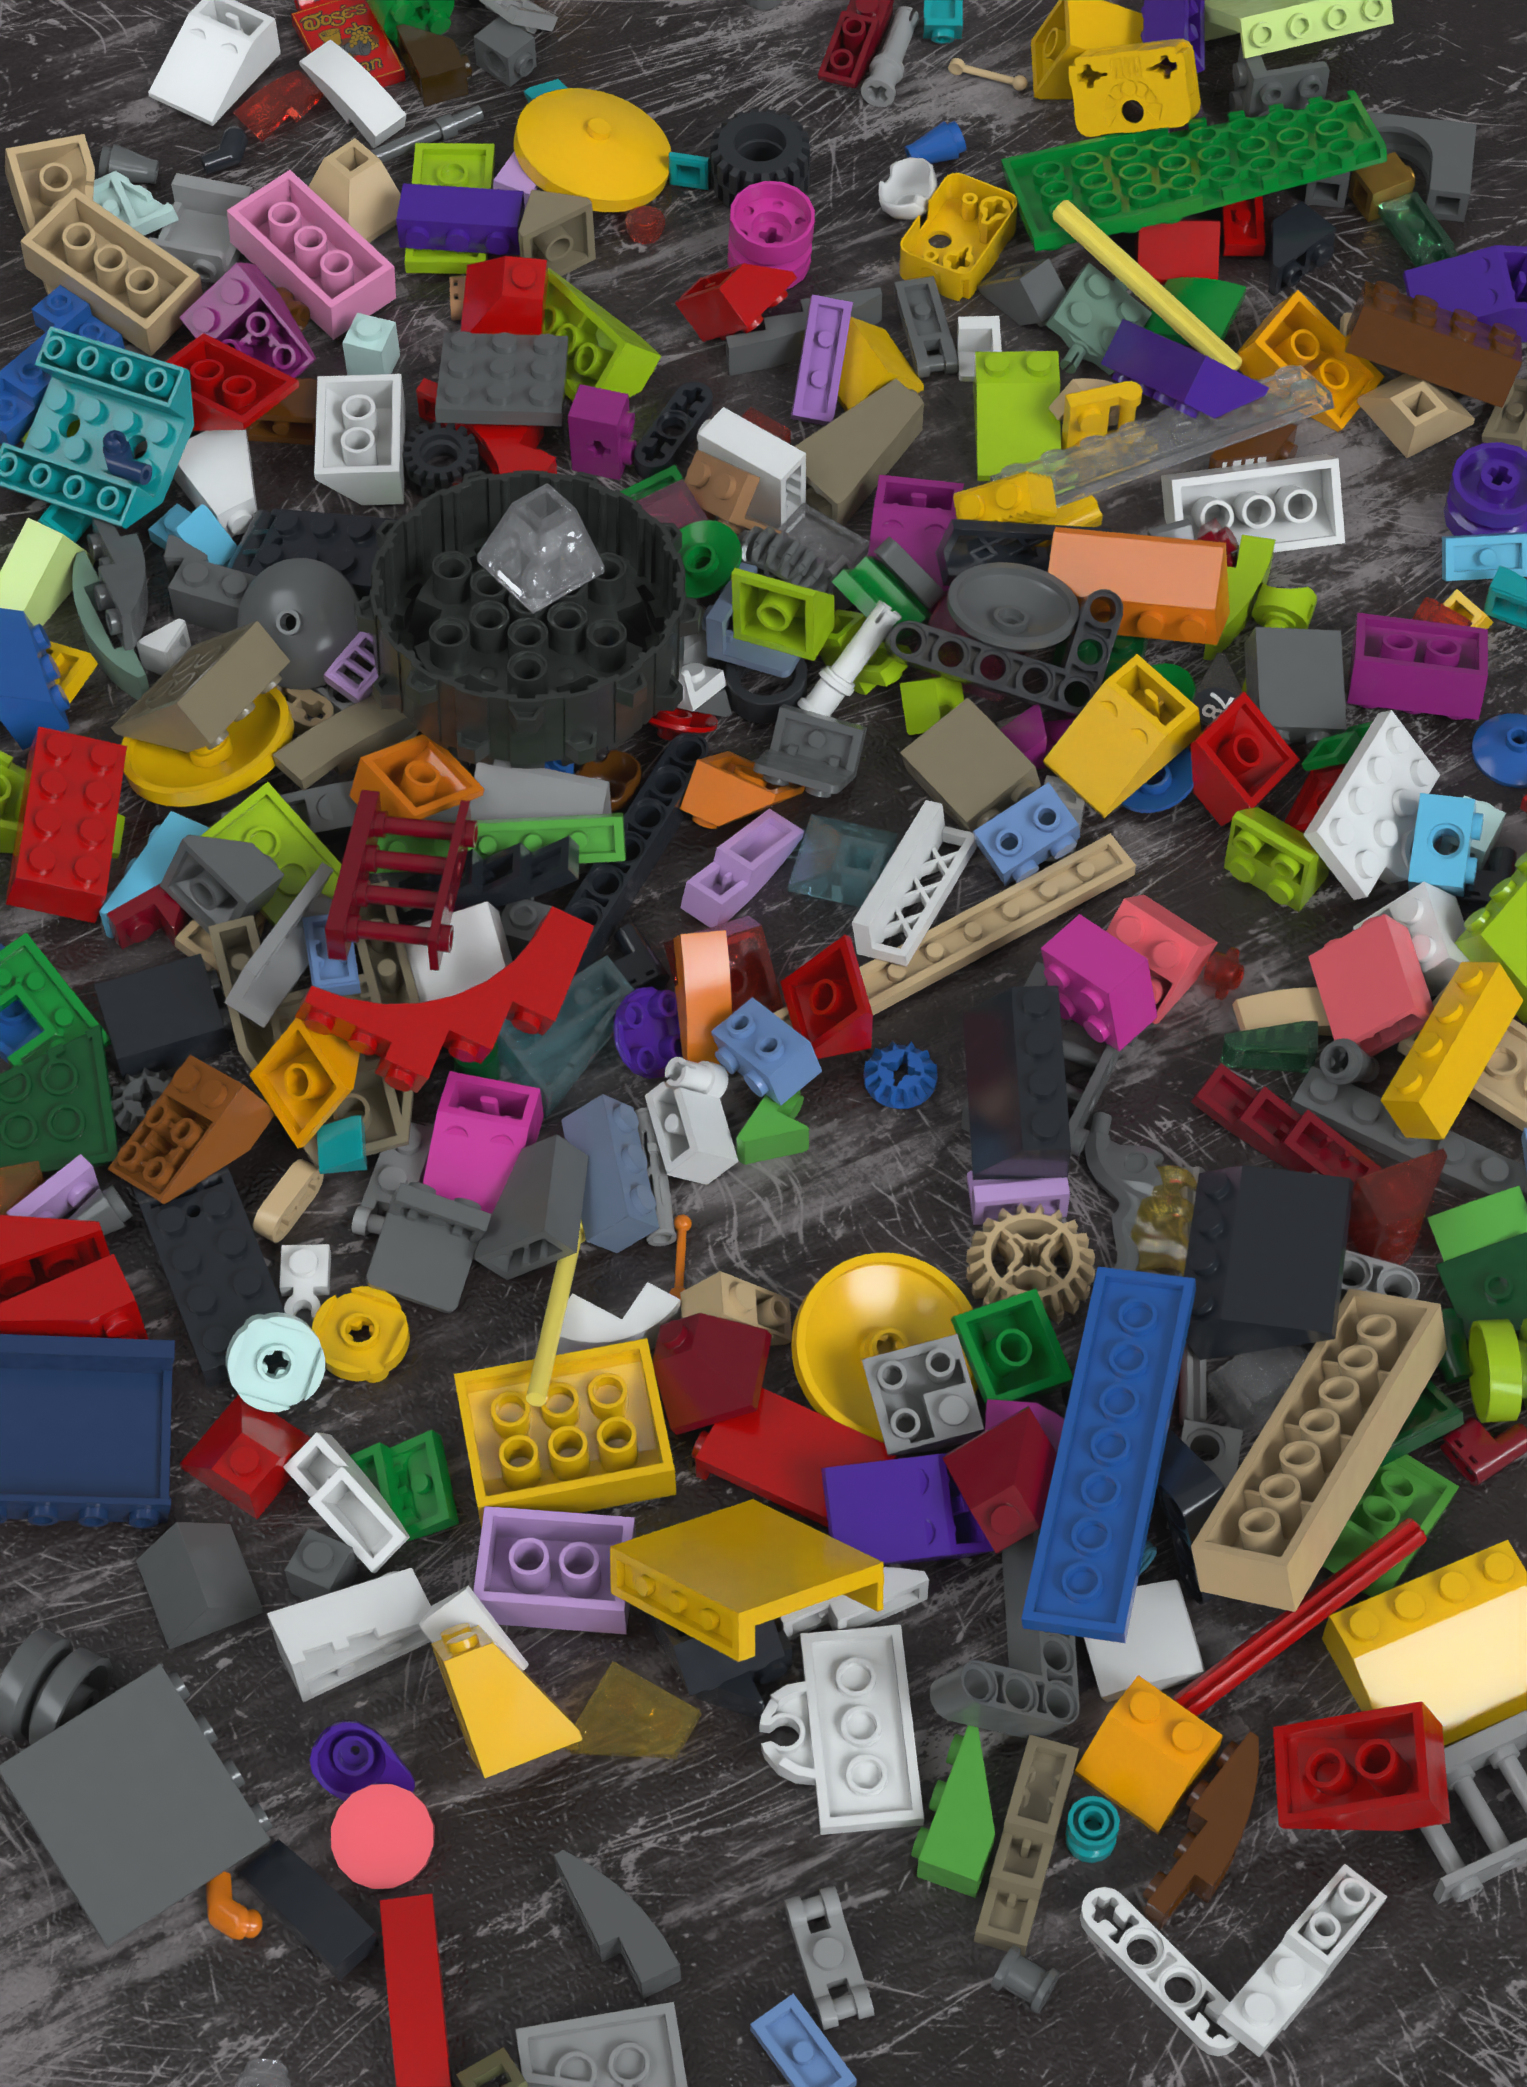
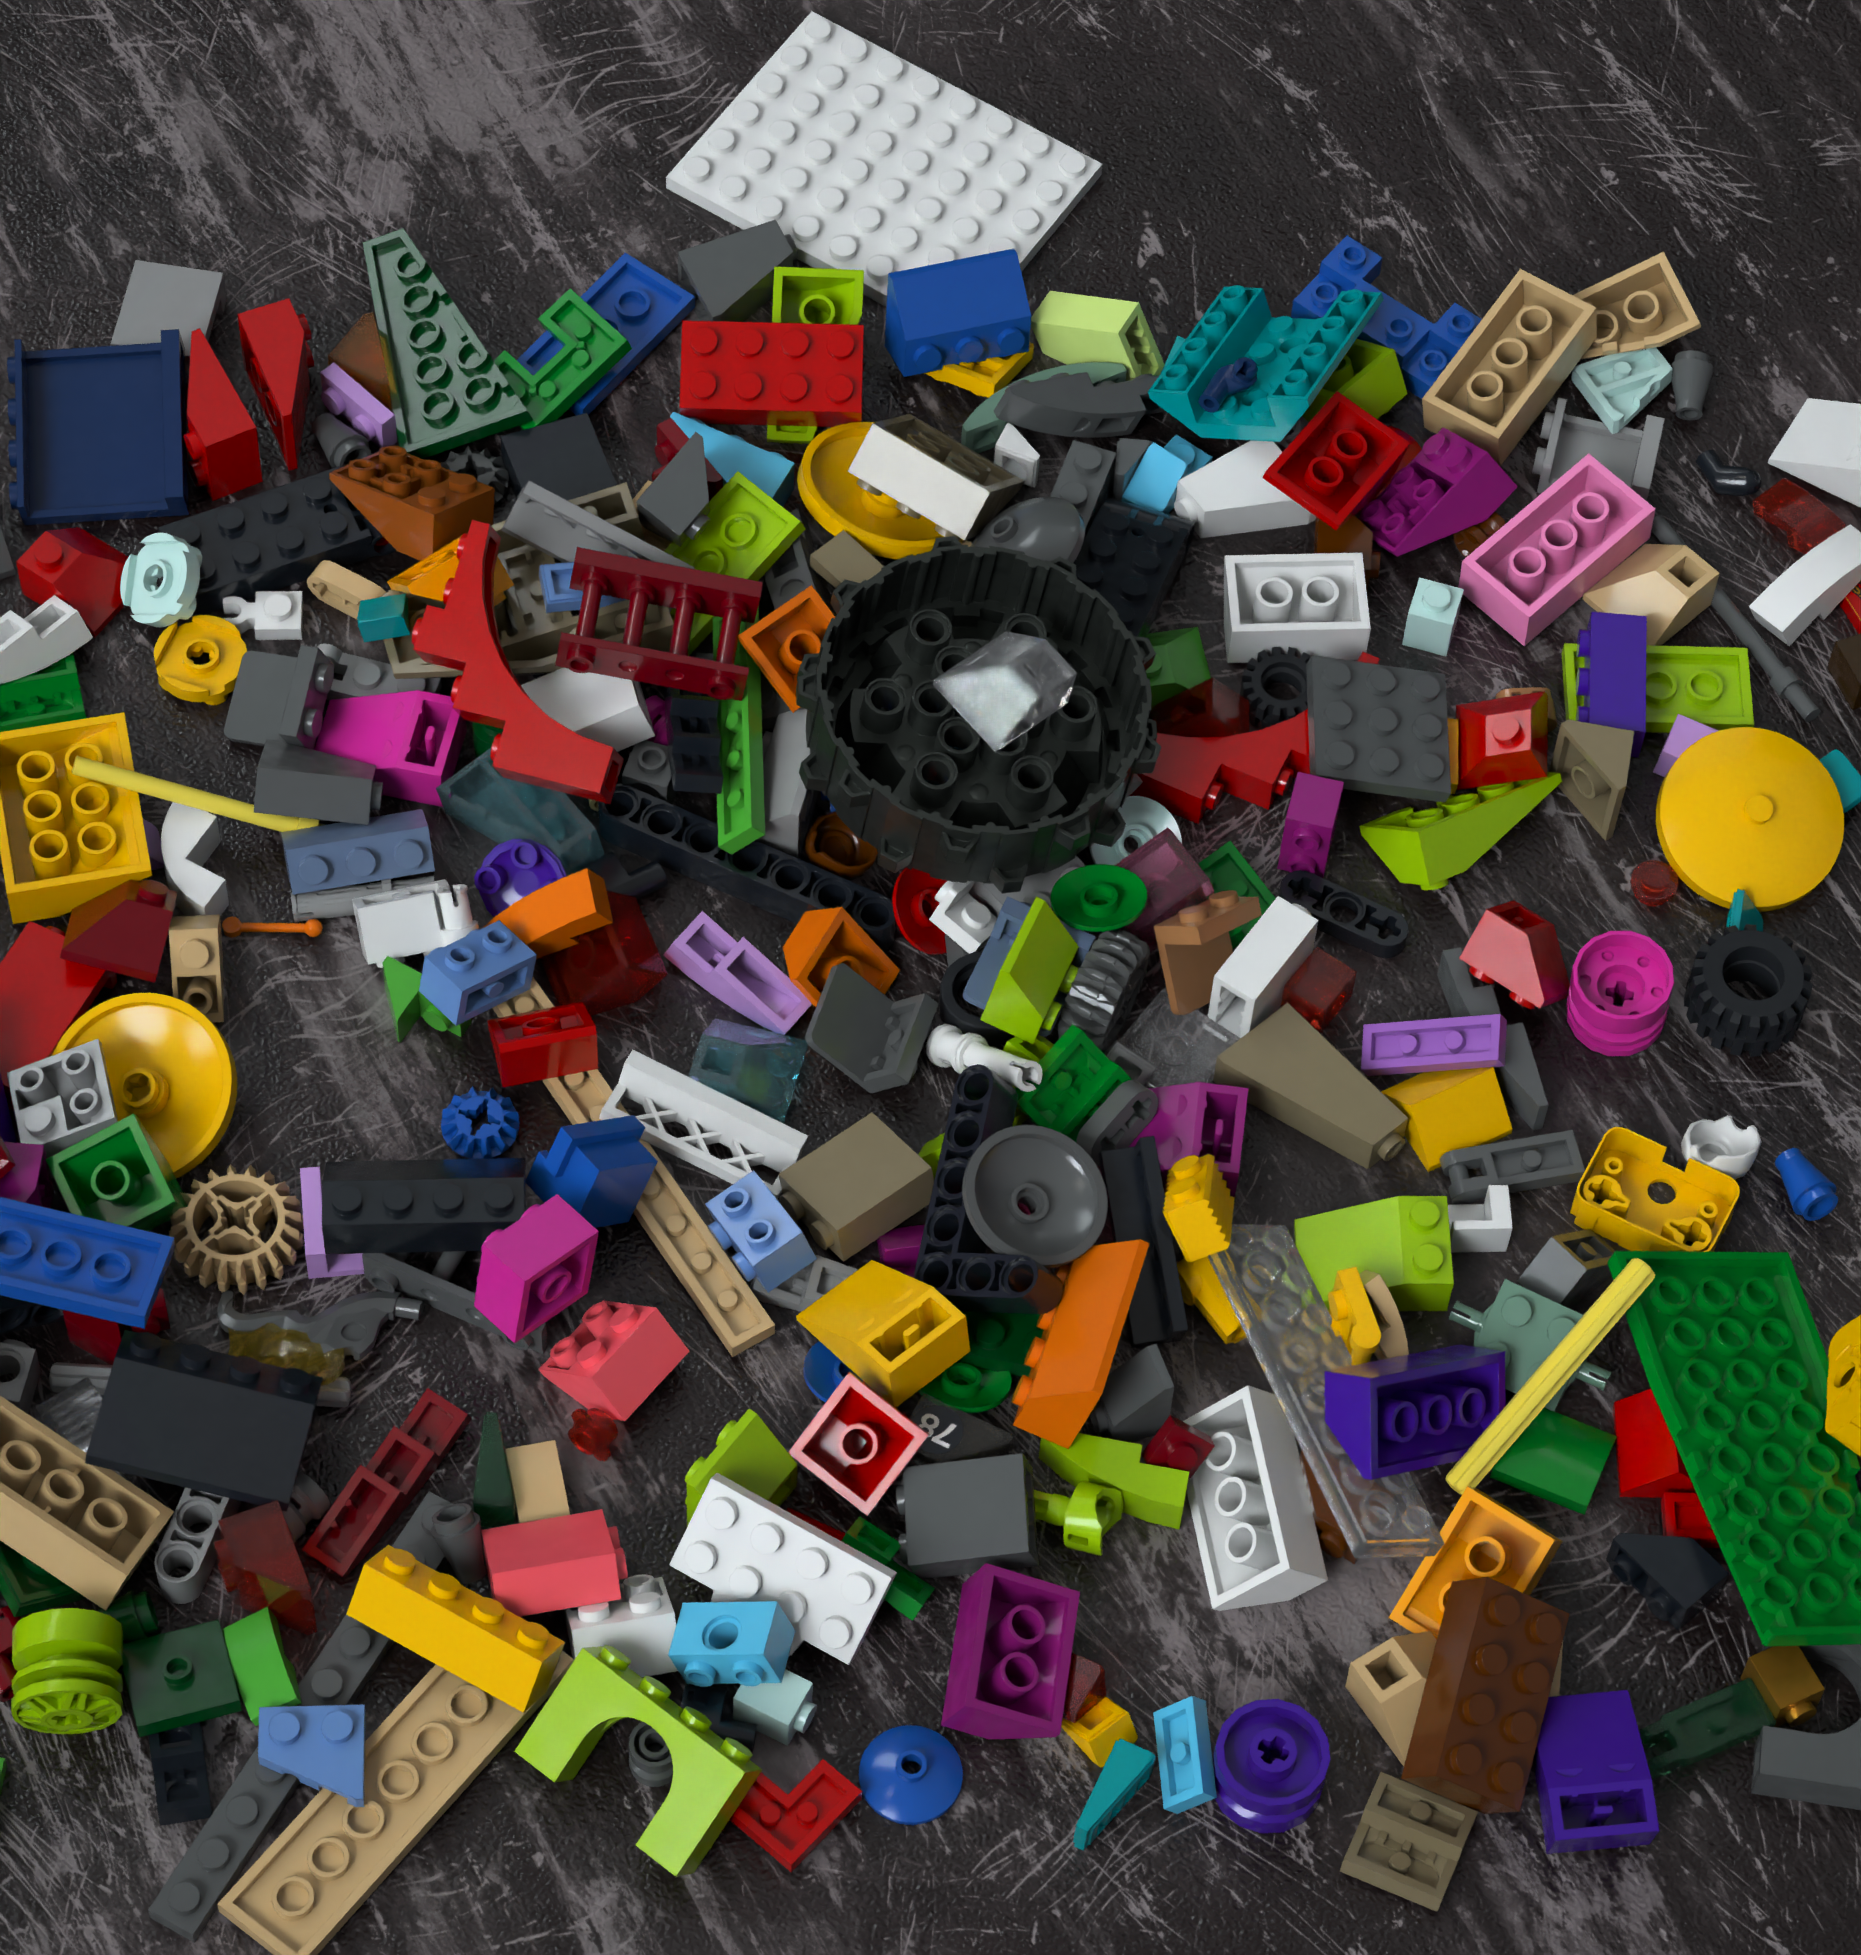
camera: 85 degrees right, 0 degrees up
none -> blue plate [526,1115,658,1228]

